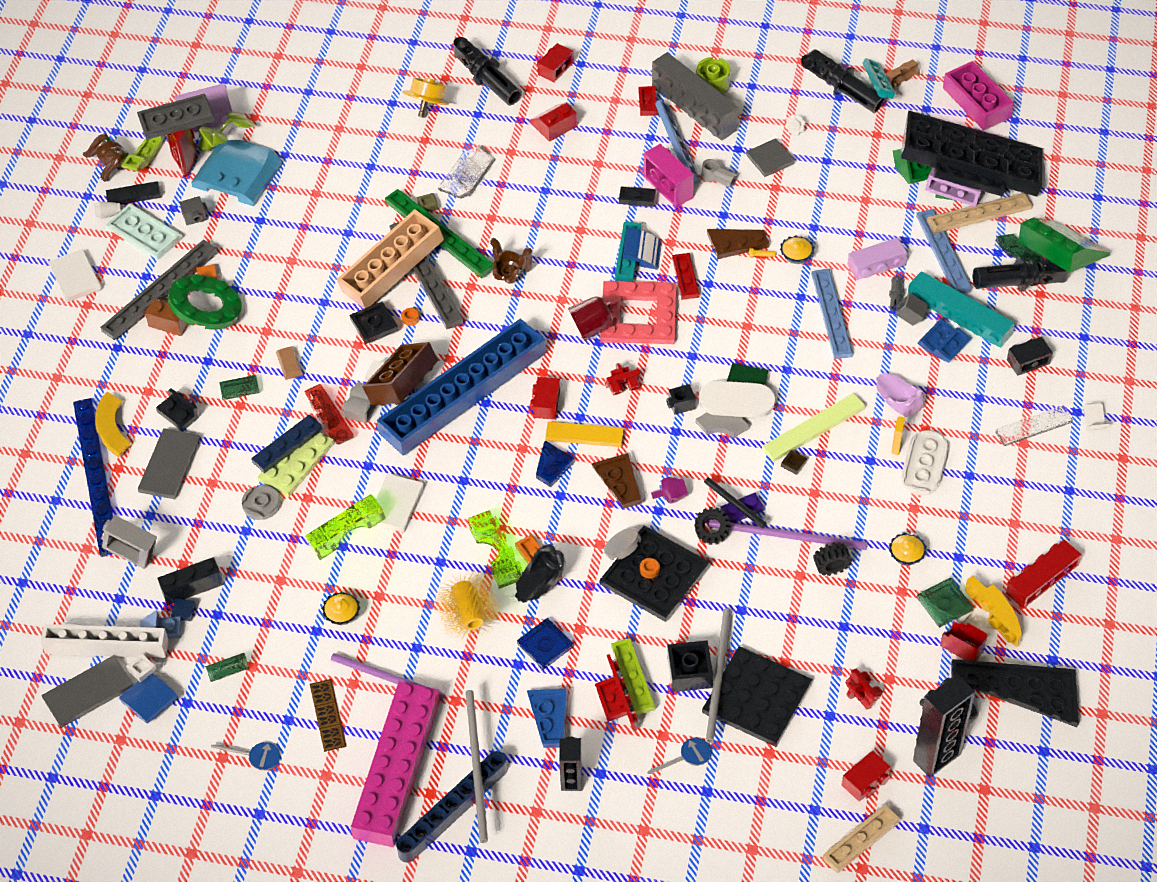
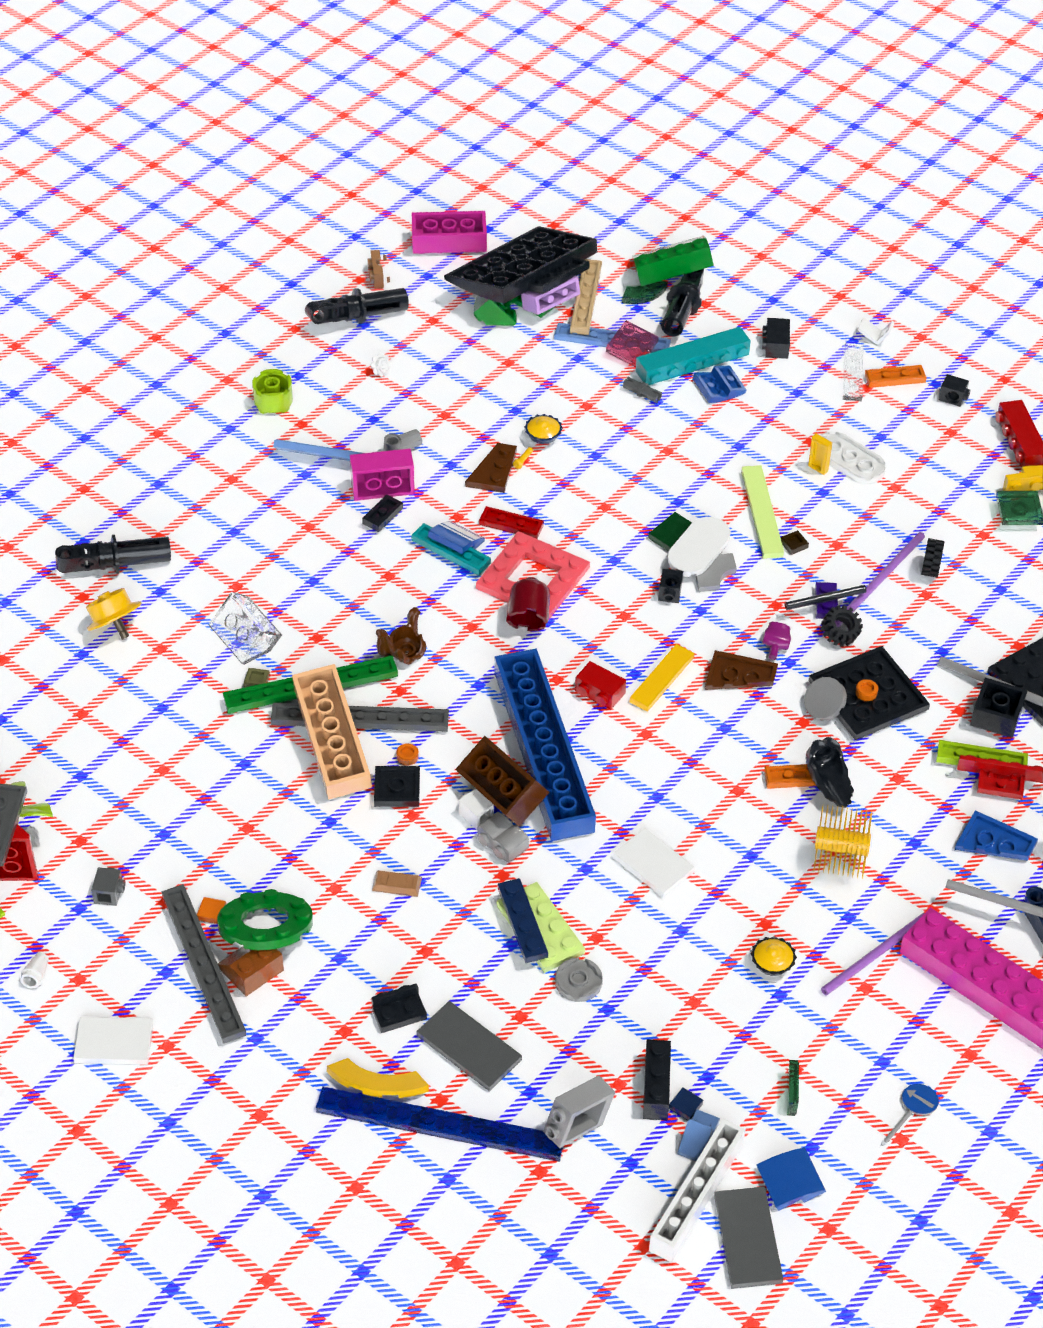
camera: 65 degrees left, 5 degrees down
light aqua tile [105,203,183,260] -> none
black tile [106,181,161,205] -> none
white tile [126,654,156,683] -> none
dark azure wedge [191,140,282,207] -> none
clear green tile [219,375,260,400] -> none
clear red bracket [304,384,354,445] -> none
clear neon green arch [305,494,386,560] -> none
sticker [309,679,347,752] -> none
clear neon green arch [468,510,523,589] -> none
clear blue tile [517,617,574,670] -> none
red slope [529,102,577,142] -> none
clear blue wing [536,440,575,488] -> none
red brick [537,43,574,83] -> none
red hips [605,363,640,396] -> none
red plate [638,86,657,116] -> none
dark grey brick [652,52,738,141] -> none
dark grey tile [746,138,795,177] -> none
medium blue tile [811,269,853,359] -> none
lavender brick [847,238,907,280] -> none
teal plate [862,58,896,99] -> none
lavender hair [876,372,924,417] -> none
yellow piece [888,532,927,566] -> none
dark grey brick [895,293,928,326] -> none
none -> clear pink plate [606,320,659,367]
none -> orange tile [865,365,927,388]
none -> black brick [939,374,971,407]

